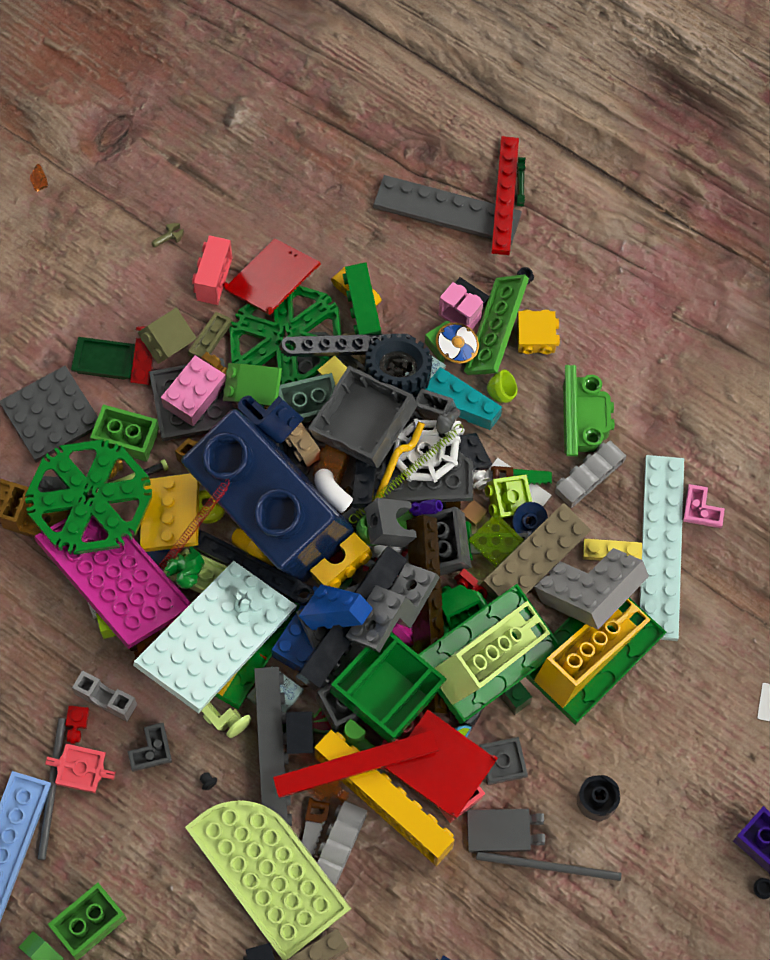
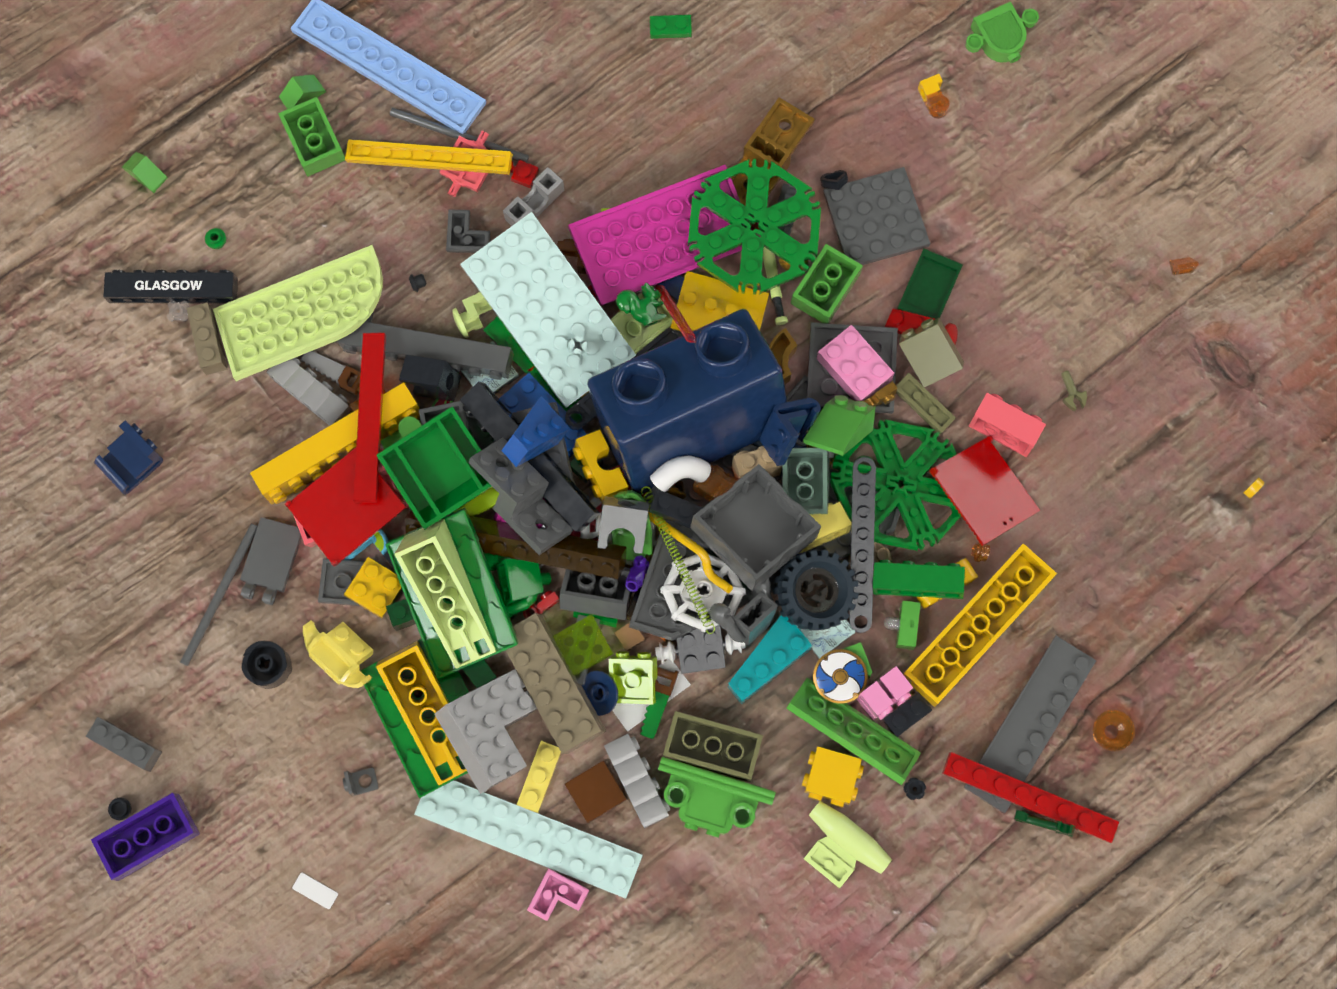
camera: 110 degrees right, 10 degrees up
lime hat [487,370,518,403] -> none
none -> dark grey brick [86,717,162,772]
none -> light yellow plate [303,620,373,688]
none -> dark grey bracket [343,767,379,796]
none -> yellow plate [344,557,401,619]
none -> yellow plate [345,140,513,175]
none -> dark green brick [463,660,497,688]
none -> reddish brown tile [565,761,627,823]
none -> olive brick [663,711,763,782]
none -> yellowish green plate [804,801,892,888]
none -> black tile [820,170,848,190]
none -> bright green piece [884,601,921,650]
none -> yellow brick [903,544,1057,707]
none -> clear orange plate [971,542,990,562]
none -> clear orange piece [1093,710,1135,751]
none -> yellow tile [1243,477,1264,498]

